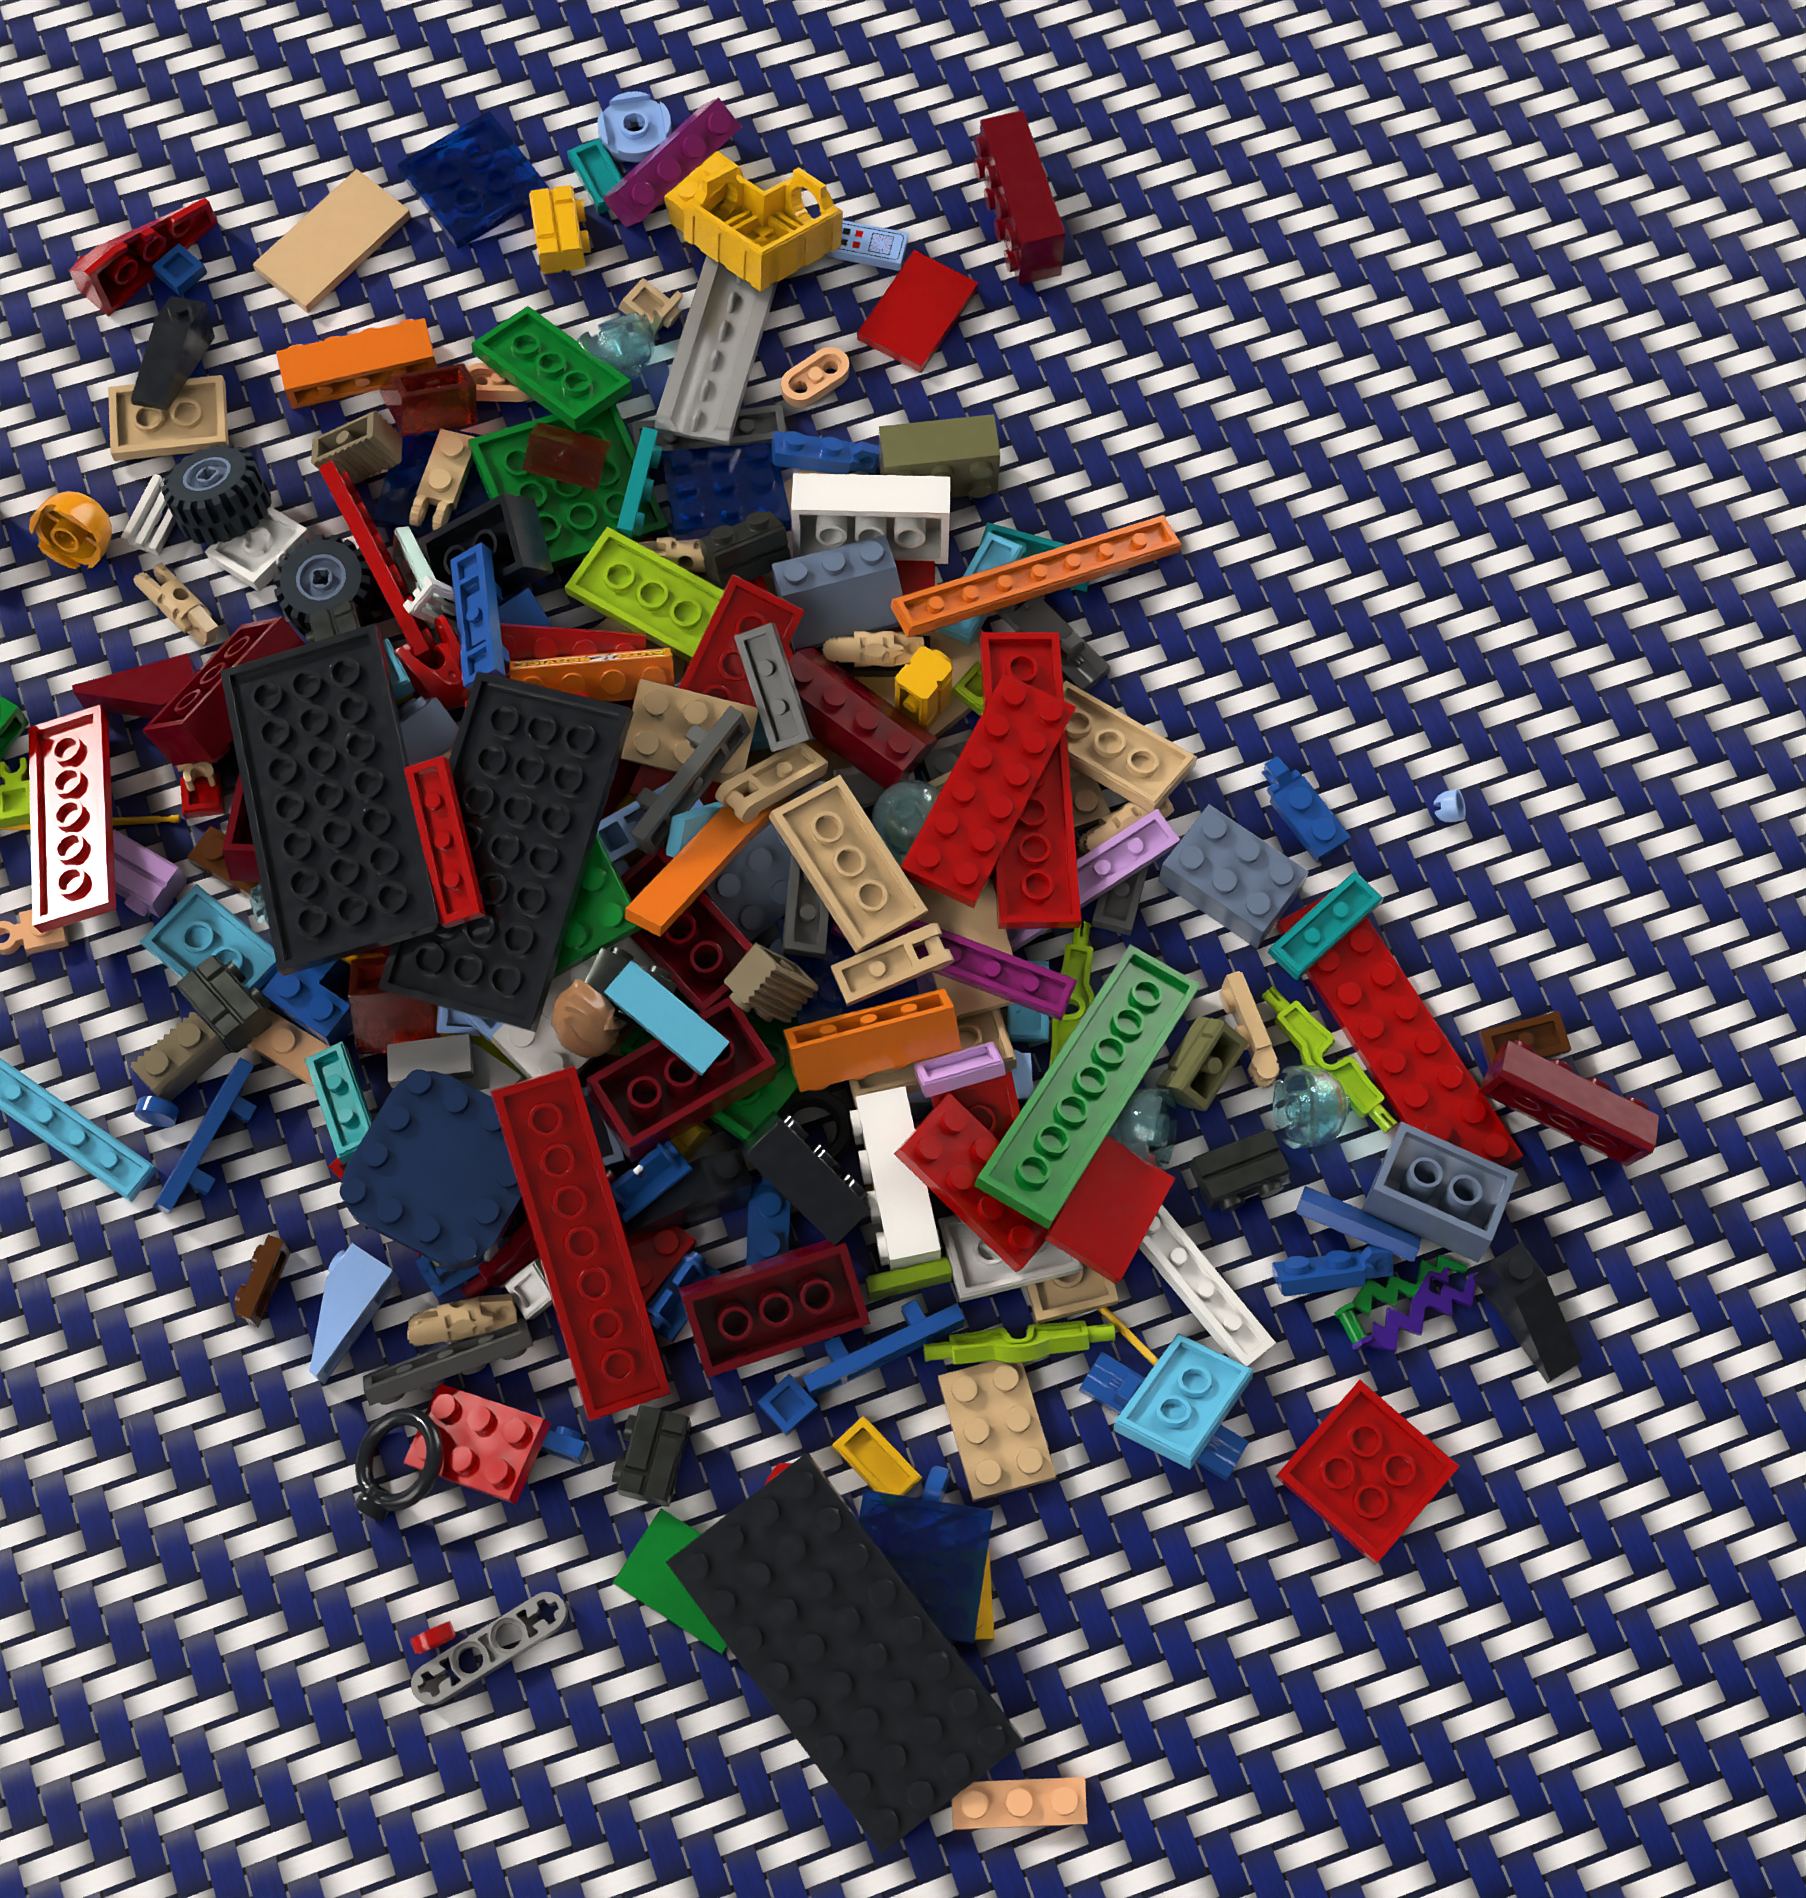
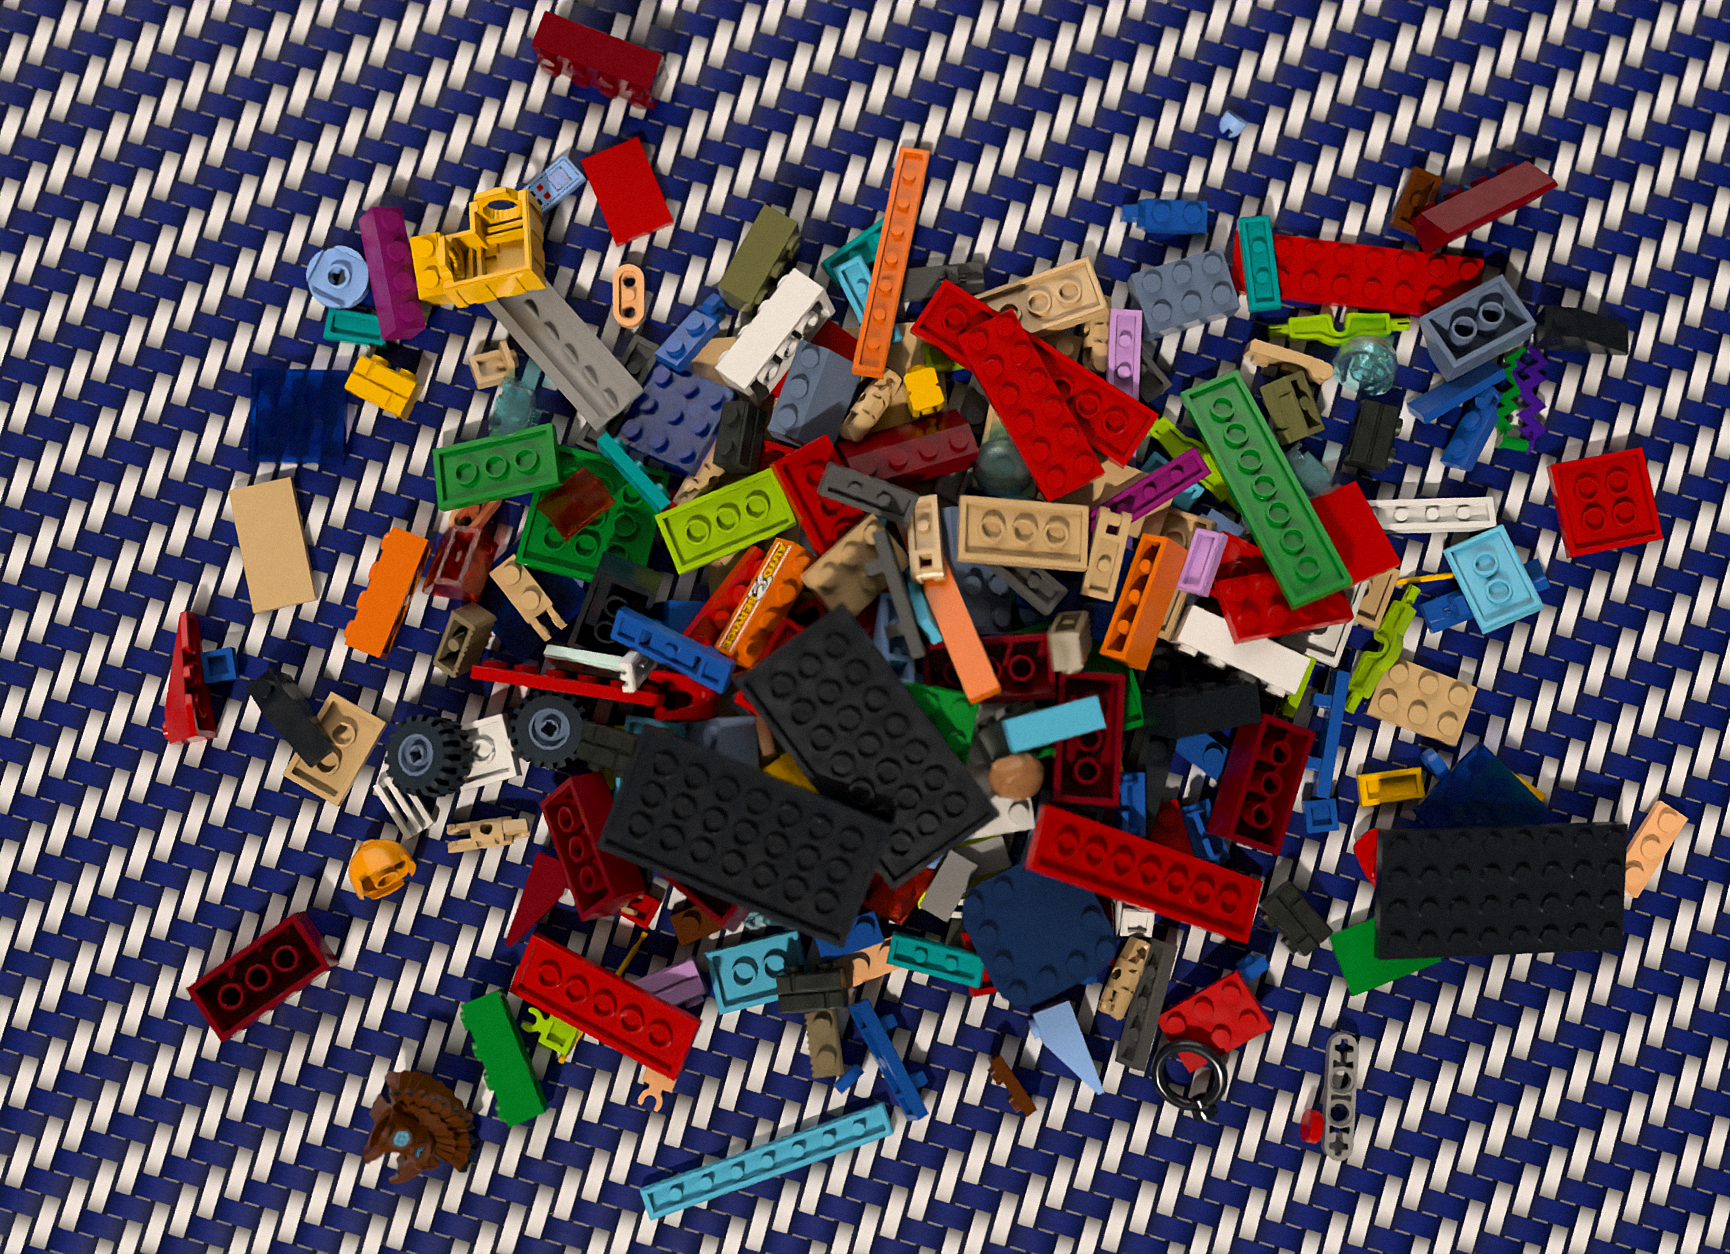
camera: 55 degrees left, 15 degrees up
red plate [404,755,486,928] -> none

